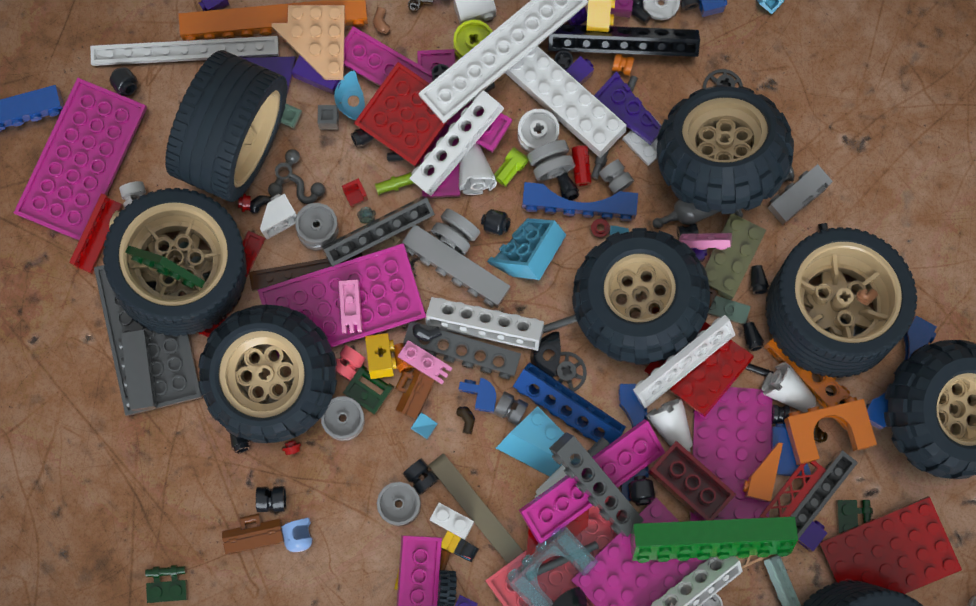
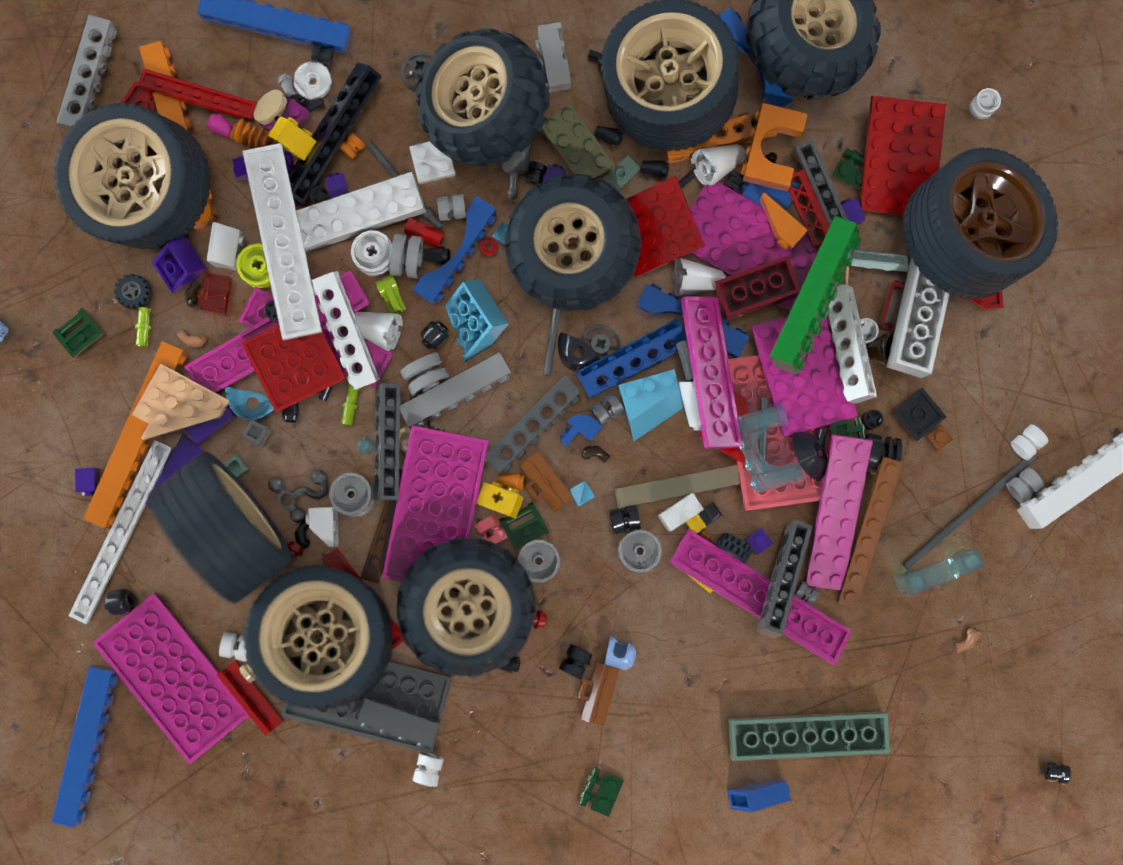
camera: 70 degrees left, 5 degrees up
dark green plate [125,246,205,289] -> none
bright pink hinge [339,280,362,334] -> none
red panel [342,178,368,208] -> none
bright pink hinge [398,340,452,384] -> none
black arm [412,324,442,342] -> none
white brick [426,297,544,351] -> none
dark grey brick [549,432,644,537] -> none
dark purple wing [594,71,661,145] -> none
black head [628,476,655,506] -> none
white plate [633,315,735,408] -> none
bright pink hinge [679,233,732,250] -> none
nougat arm [856,289,878,306] -> none
none -> clear red brick [198,273,232,316]
none -> white wheel [413,752,444,787]

